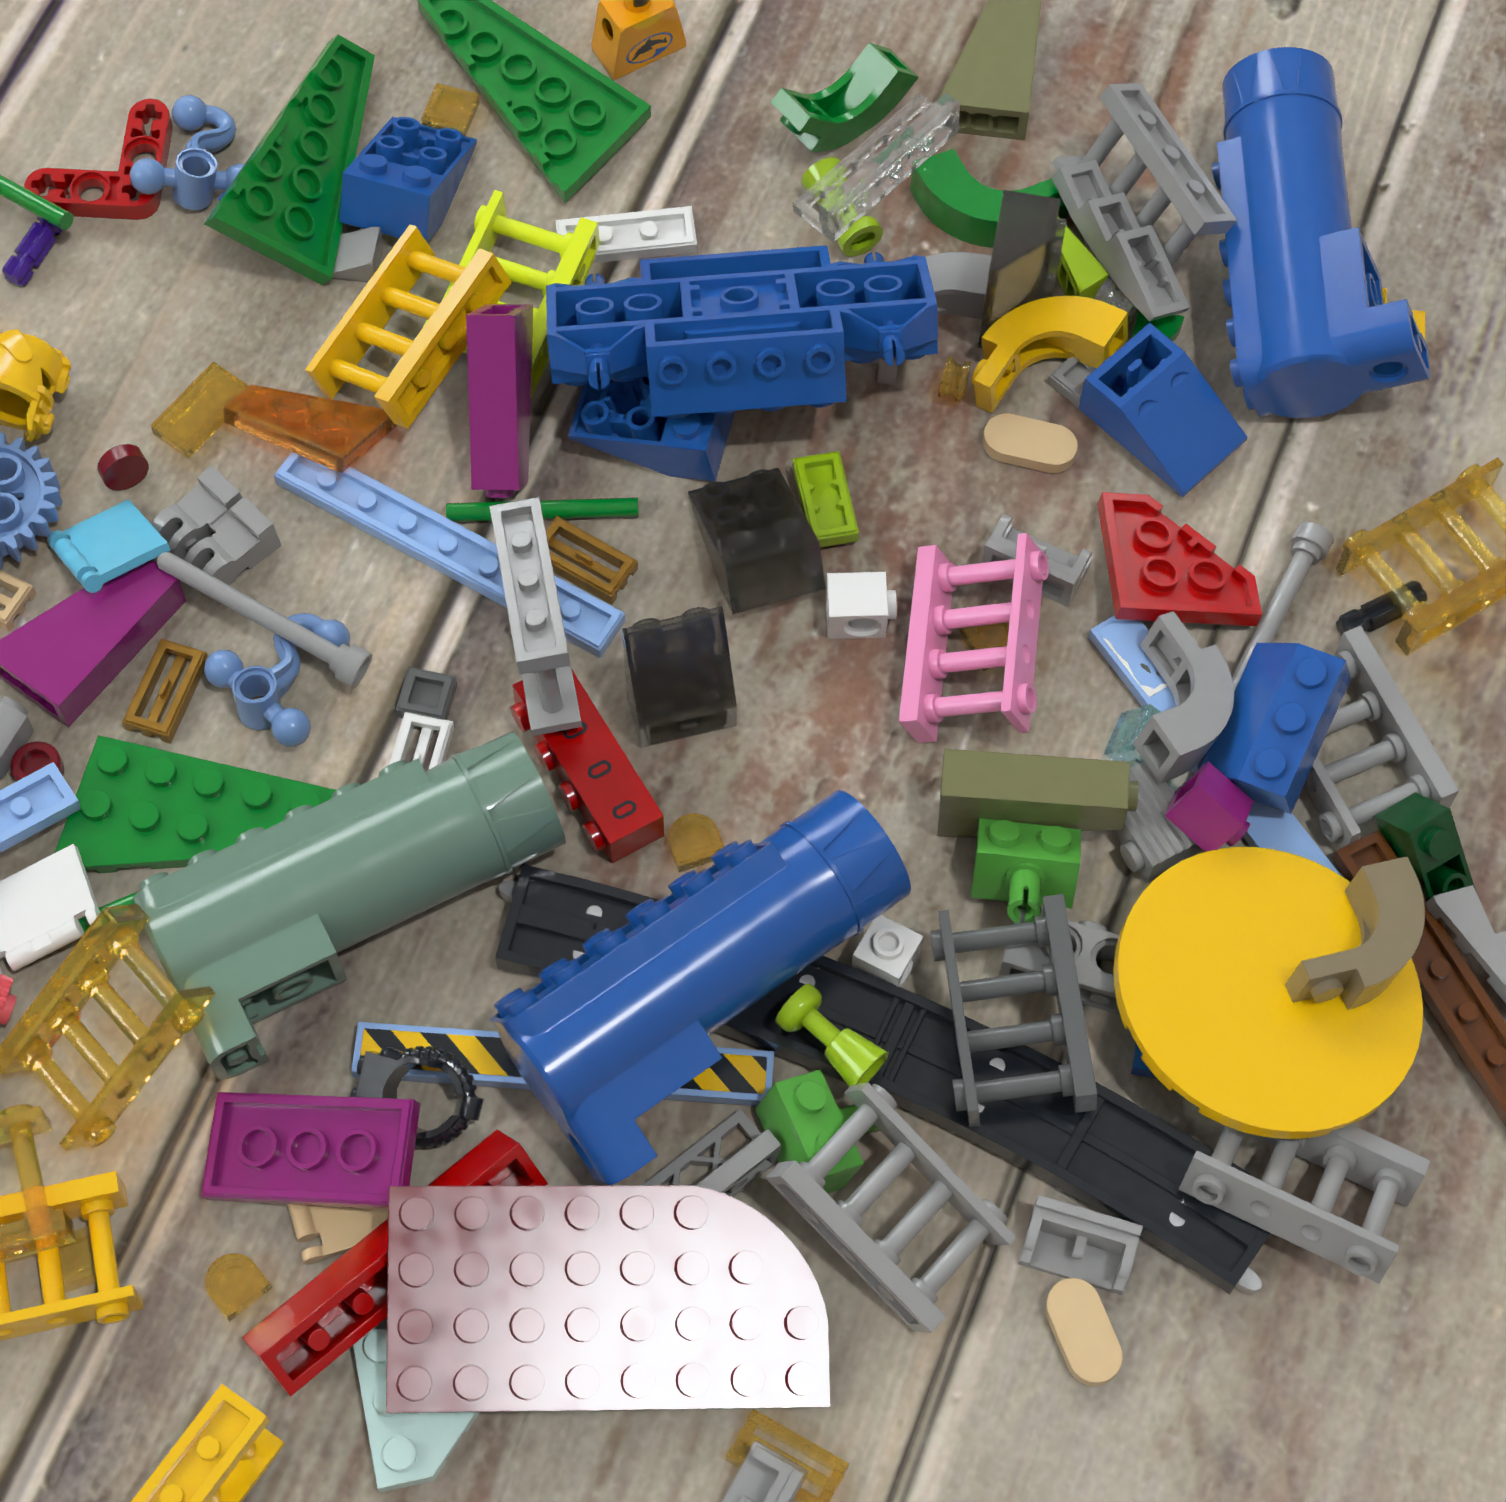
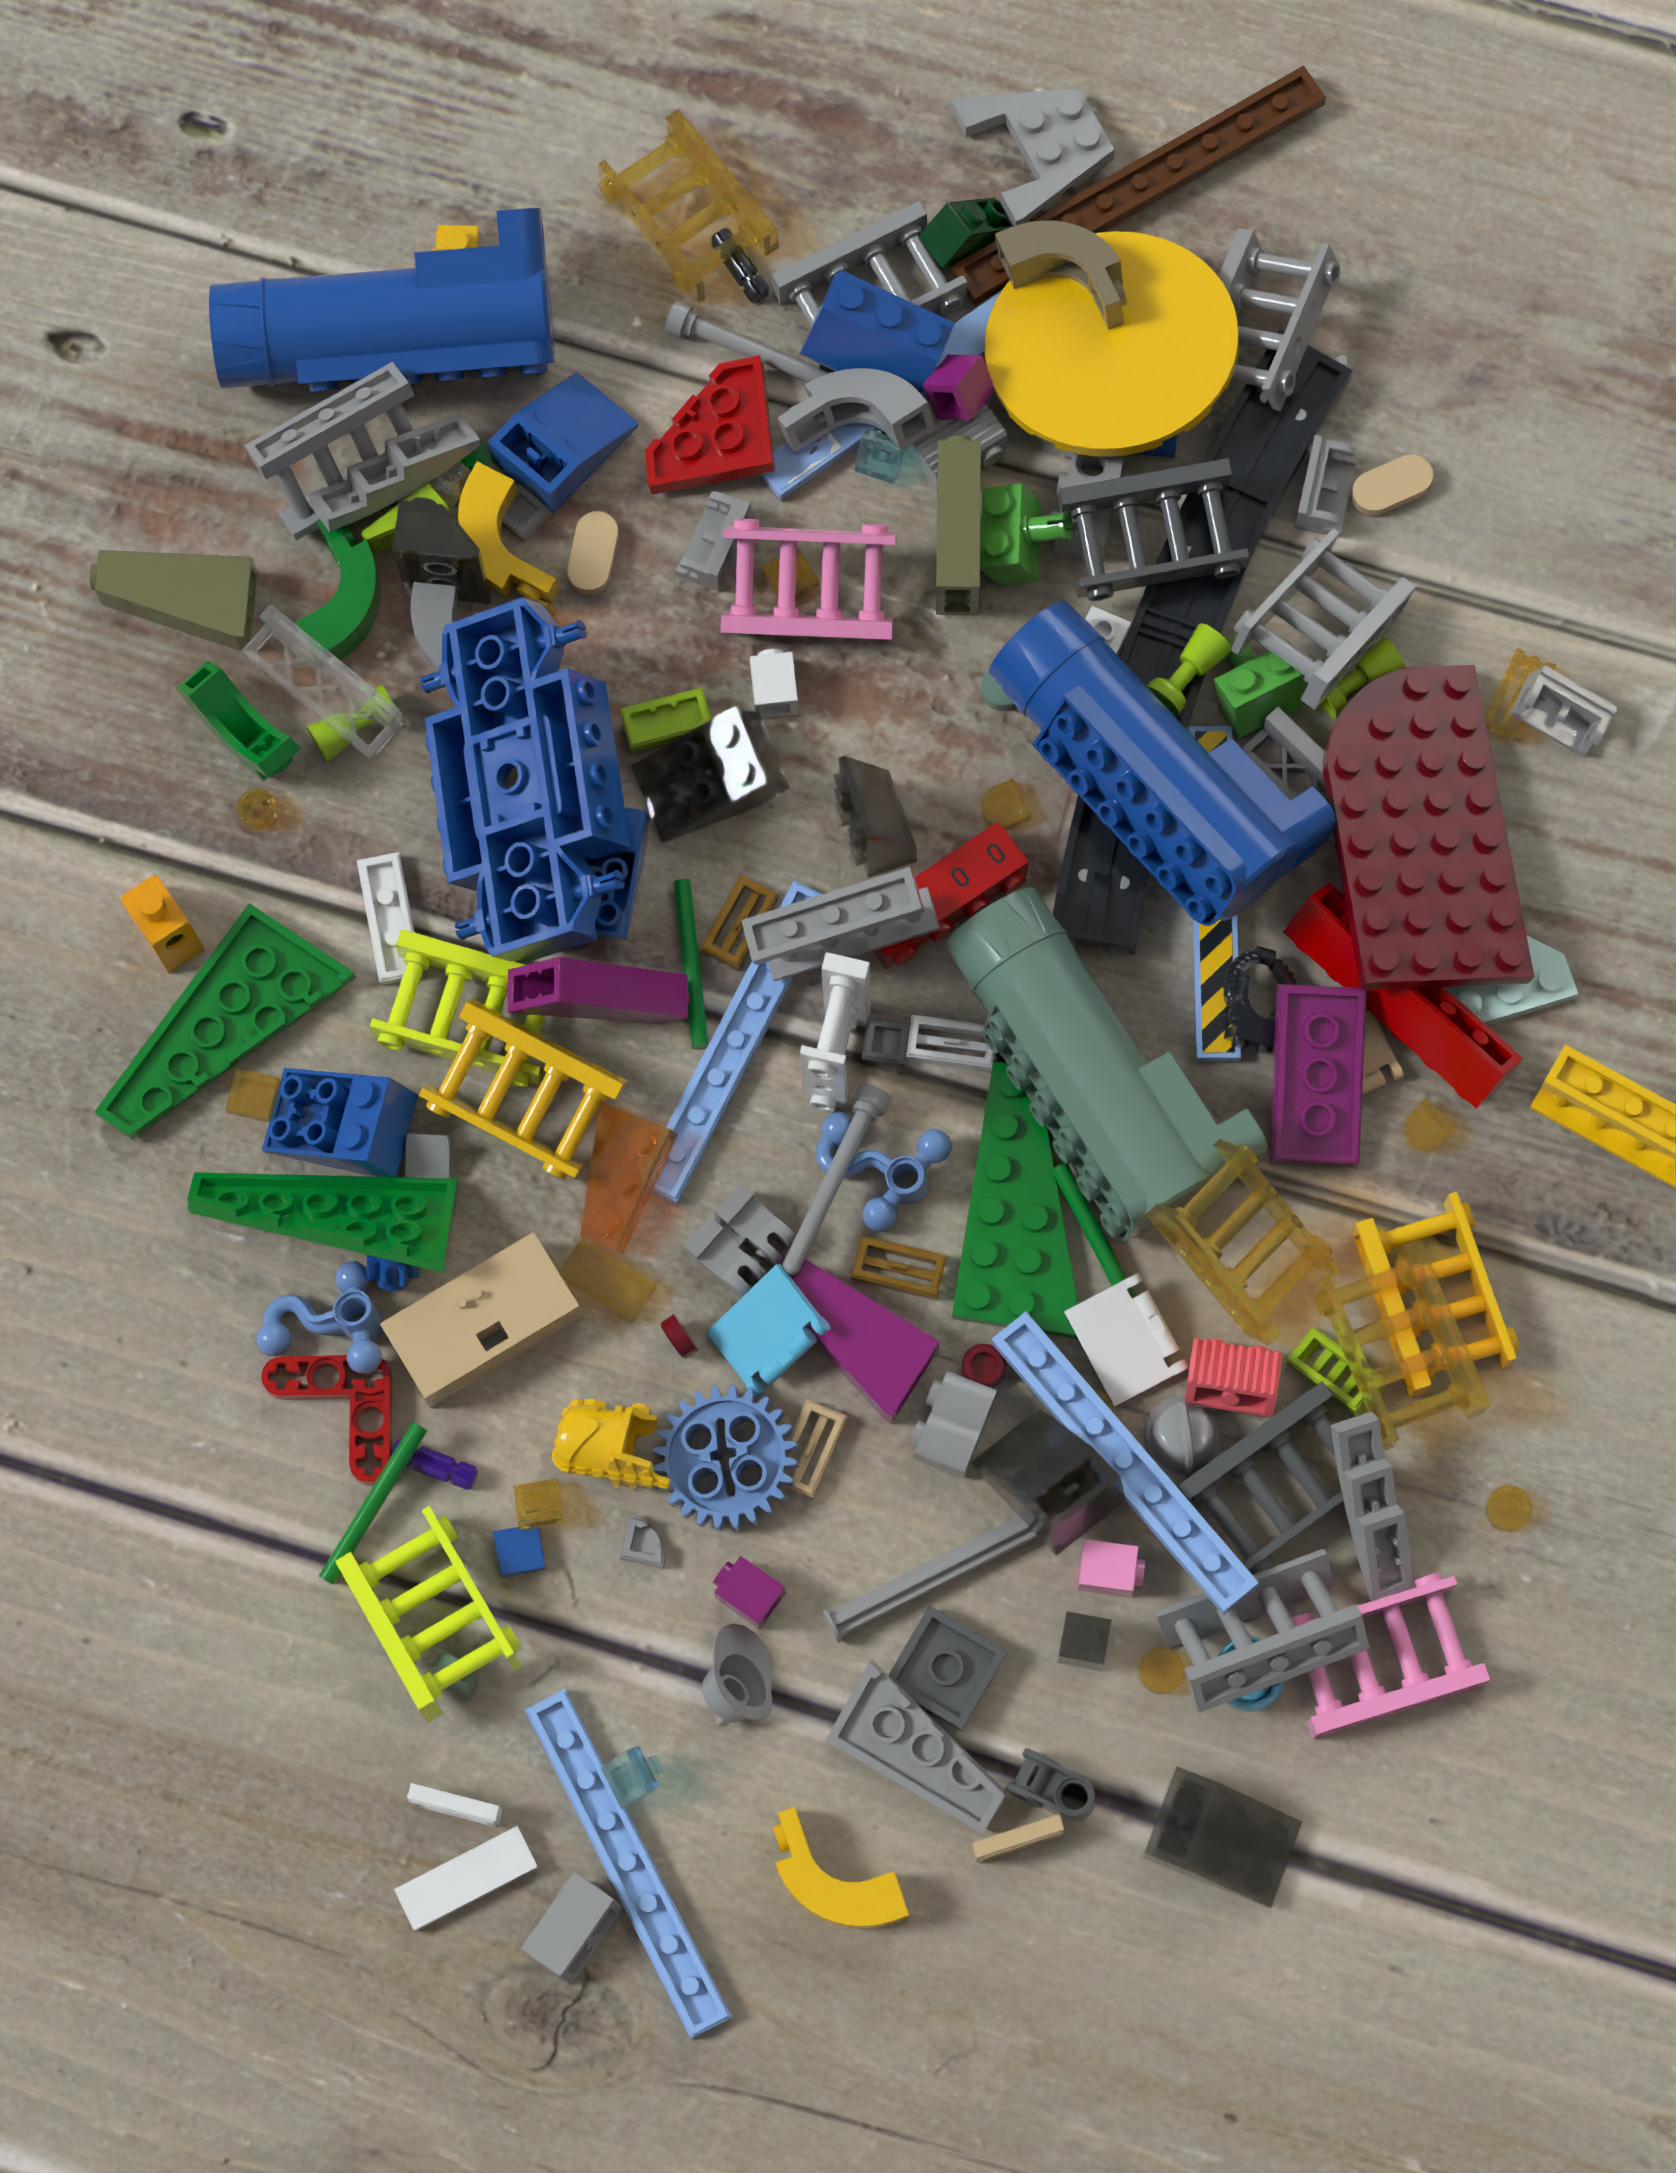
camera: 90 degrees left, 10 degrees up
none -> clear yellow bush [237,788,278,831]
none -> tan brick [380,1232,583,1408]
none -> white fence [800,952,871,1112]
none -> lime piece [1320,637,1406,719]

